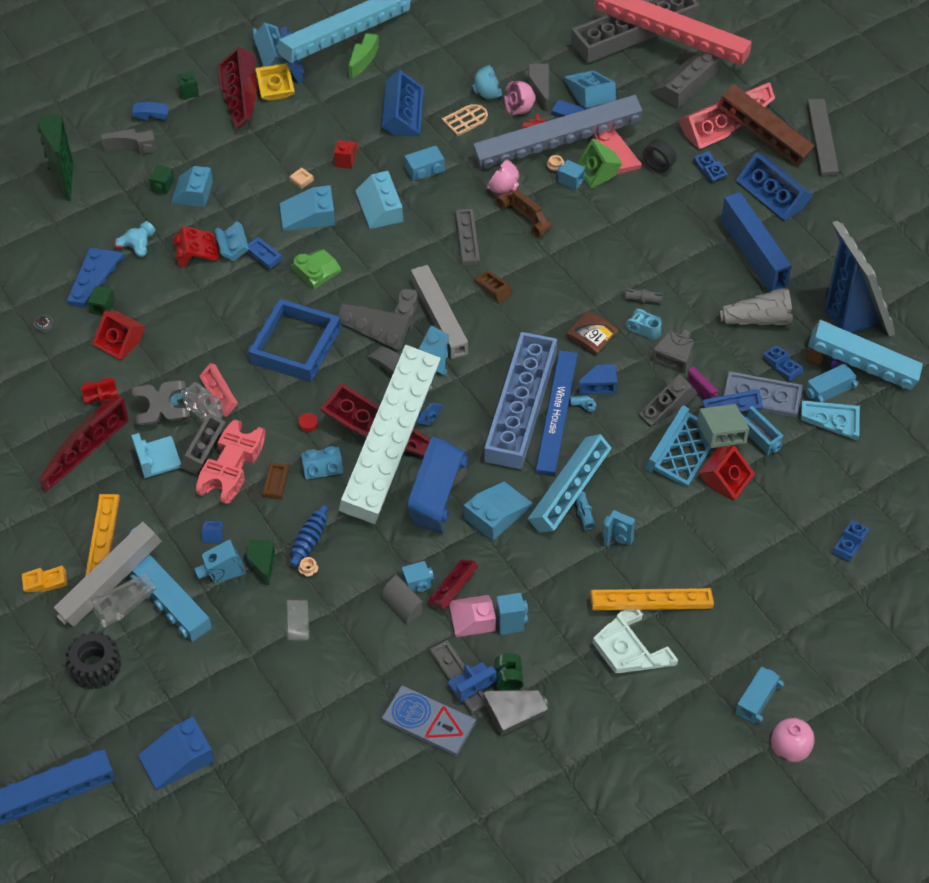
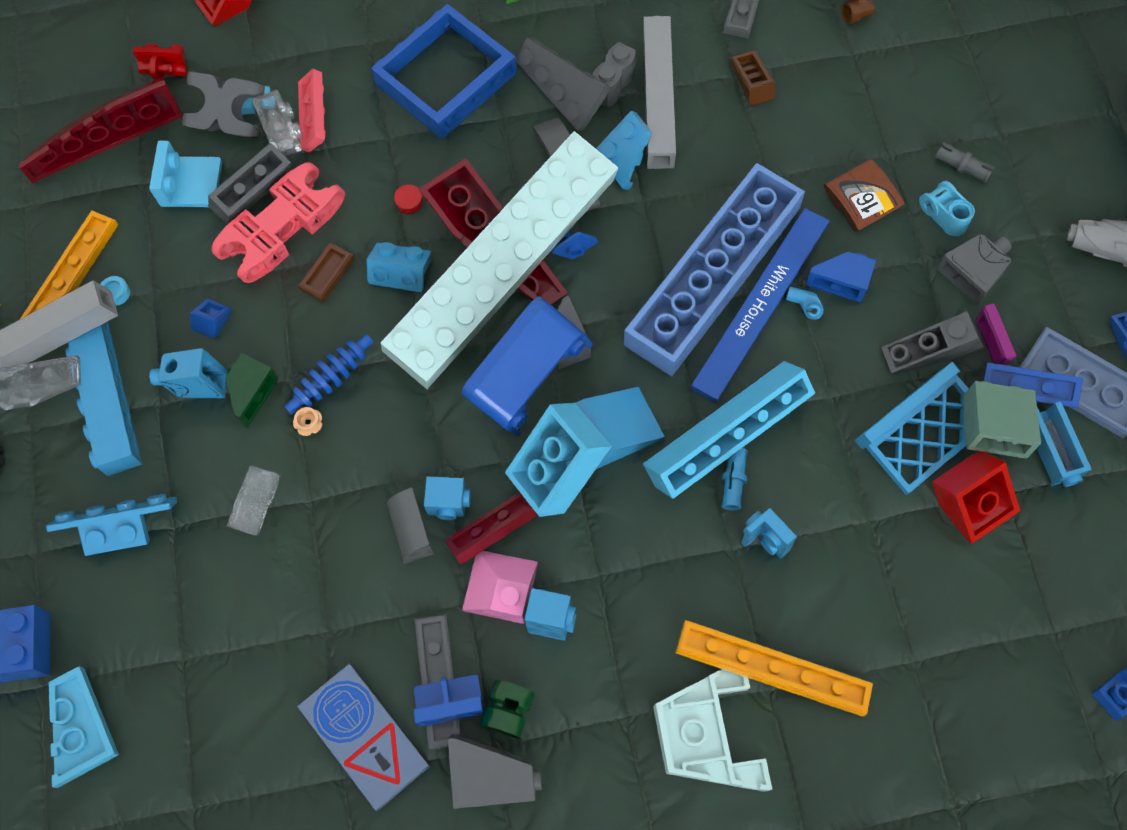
camera: 25 degrees right, 15 degrees up
none -> dark azure bracket [46,494,178,556]
none -> medium azure wing [49,666,119,788]
none -> medium azure brick [505,403,612,517]

